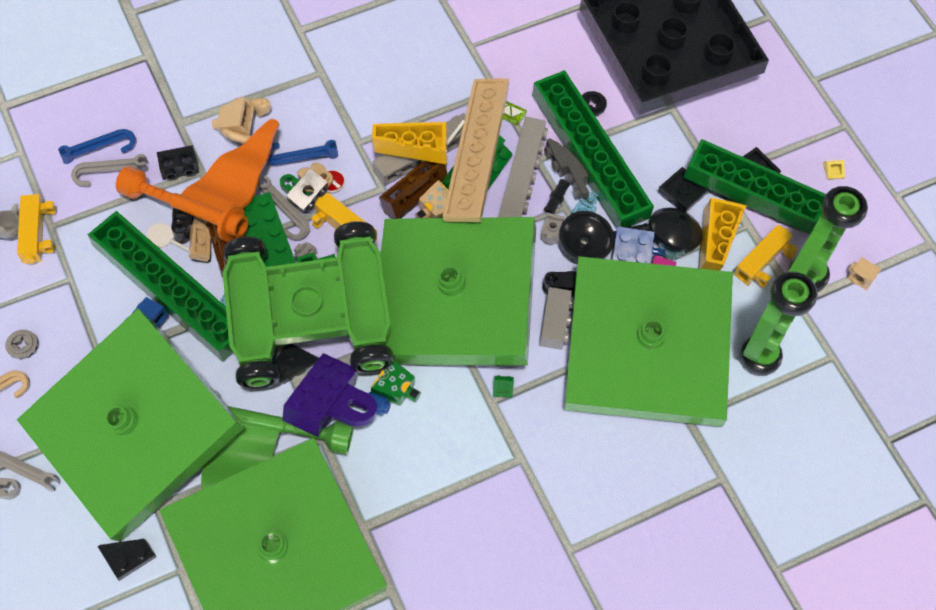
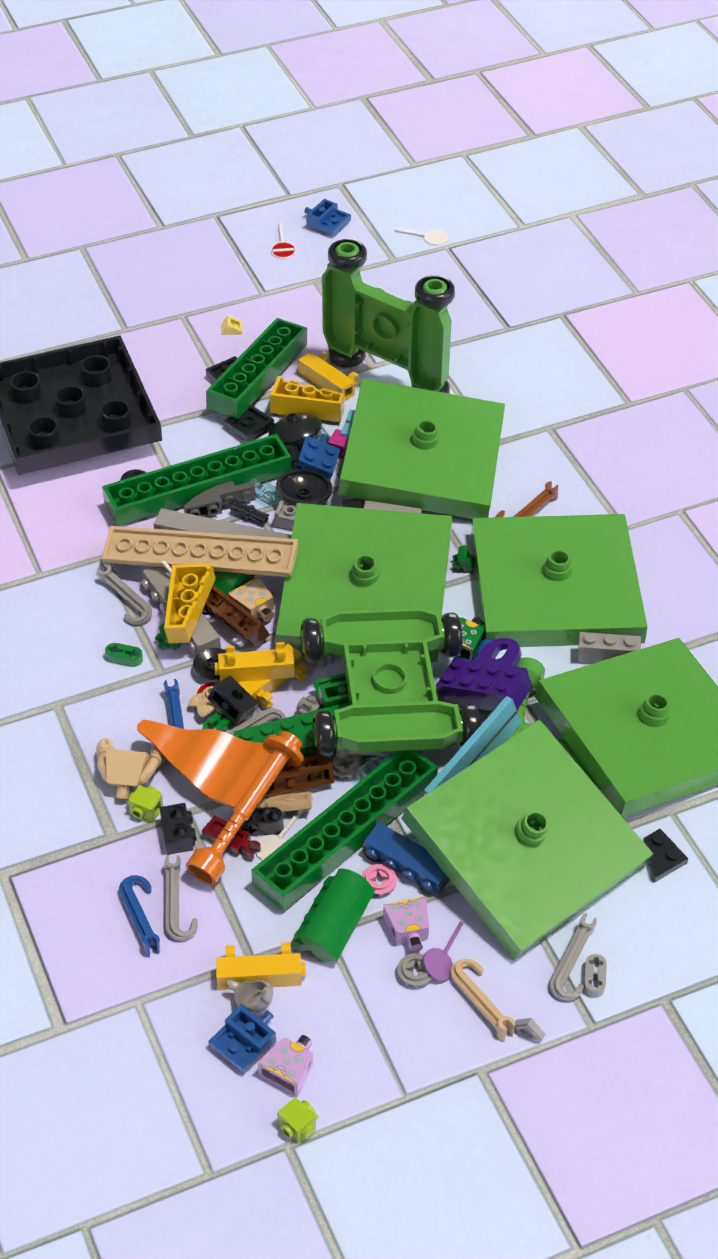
camera: 85 degrees left, 15 degrees down
none -> light grey piece [97,563,152,625]
none -> green beam [105,643,143,667]
none -> lime brick [128,785,163,823]
none -> black dish [193,648,226,680]
none -> dark red plate [202,815,261,859]
none -> yellow brick [215,642,295,682]
none -> green brick [290,868,375,962]
none -> bright pink gear [362,864,397,897]
none -> lavender torso [383,896,429,952]
none -> medium lavender piece [423,921,463,981]
none -> medium azure tile [424,696,522,794]
none -> bright green piece [471,514,648,647]
none -> dark orange piece [495,481,558,517]
none -> light grey brick [577,632,641,664]

